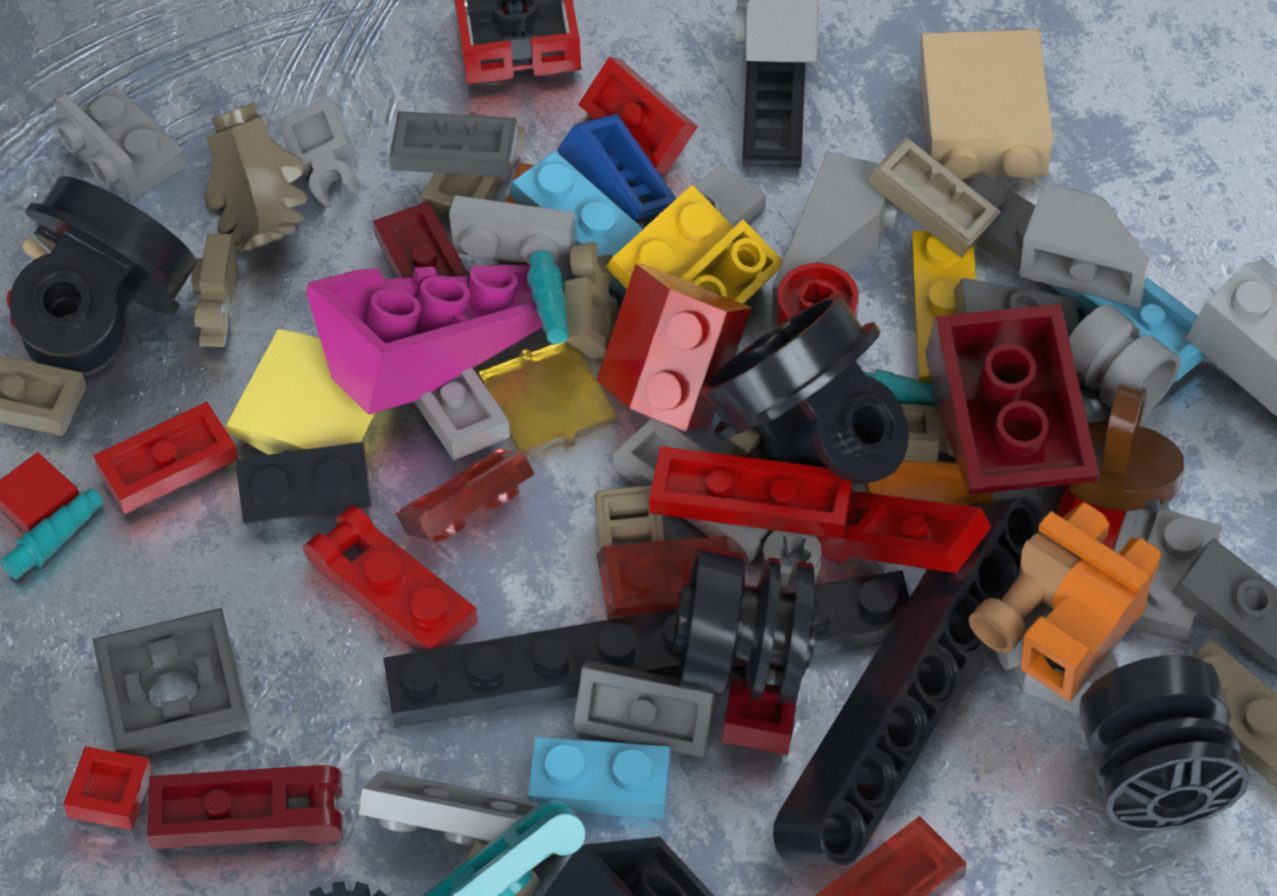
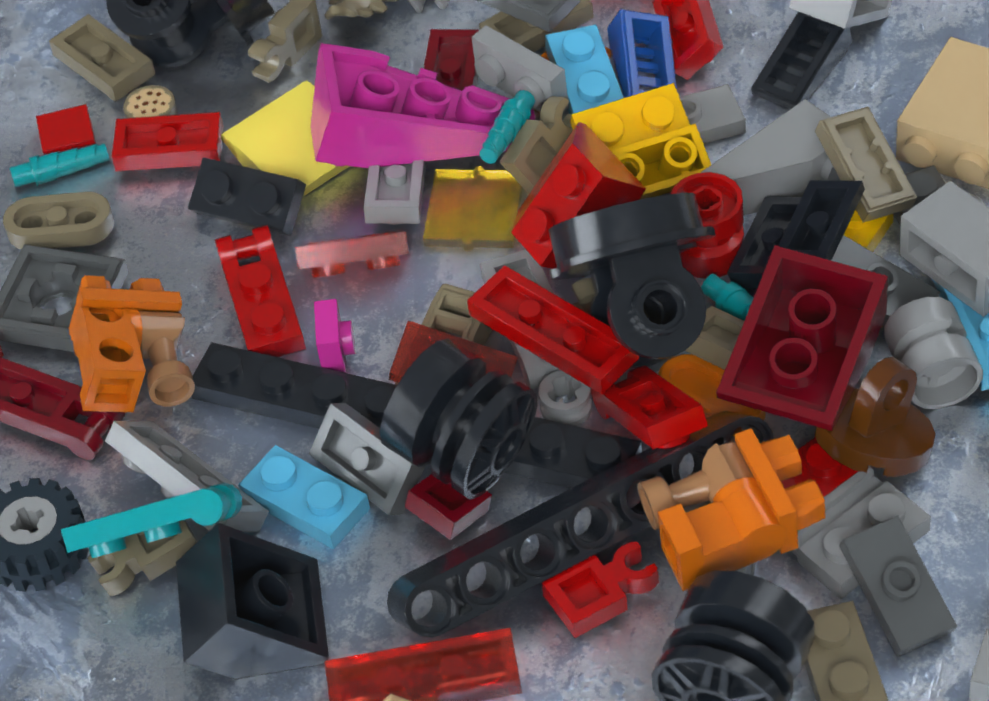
camera: 35 degrees right, 5 degrees down
none -> dark tan plate [3,192,114,249]
none -> orange hips [69,275,195,412]
none -> tile [123,85,178,118]
none -> dark pink plate [314,299,355,373]
none -> red plate [542,541,659,638]
none -> black slope [727,180,865,289]

